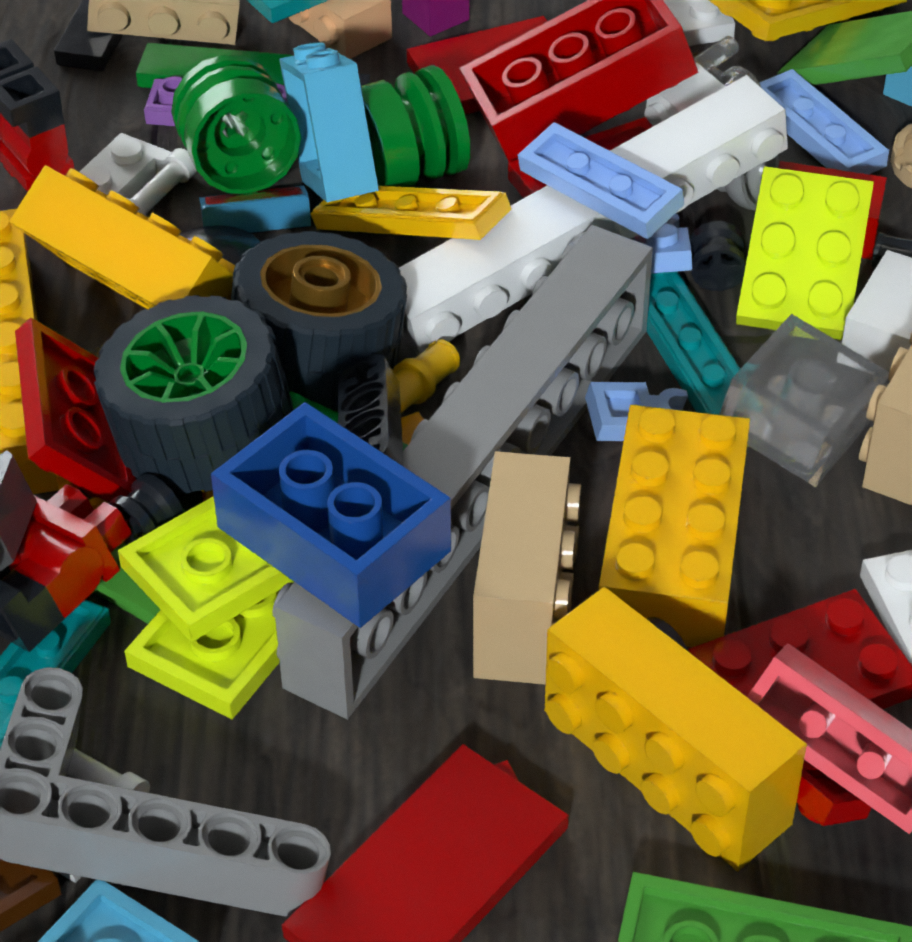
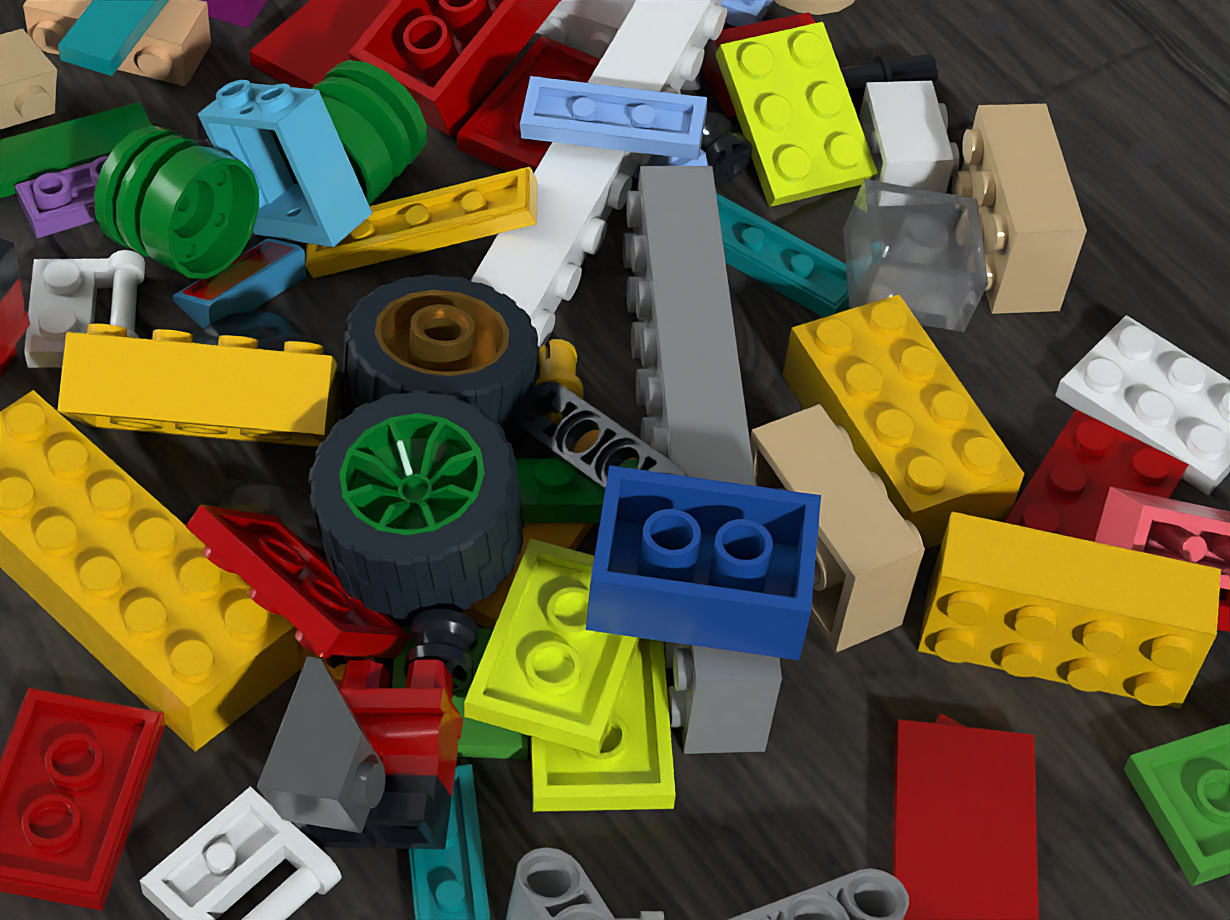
camera: 40 degrees left, 5 degrees up
light blue plate [585,382,688,441] -> none

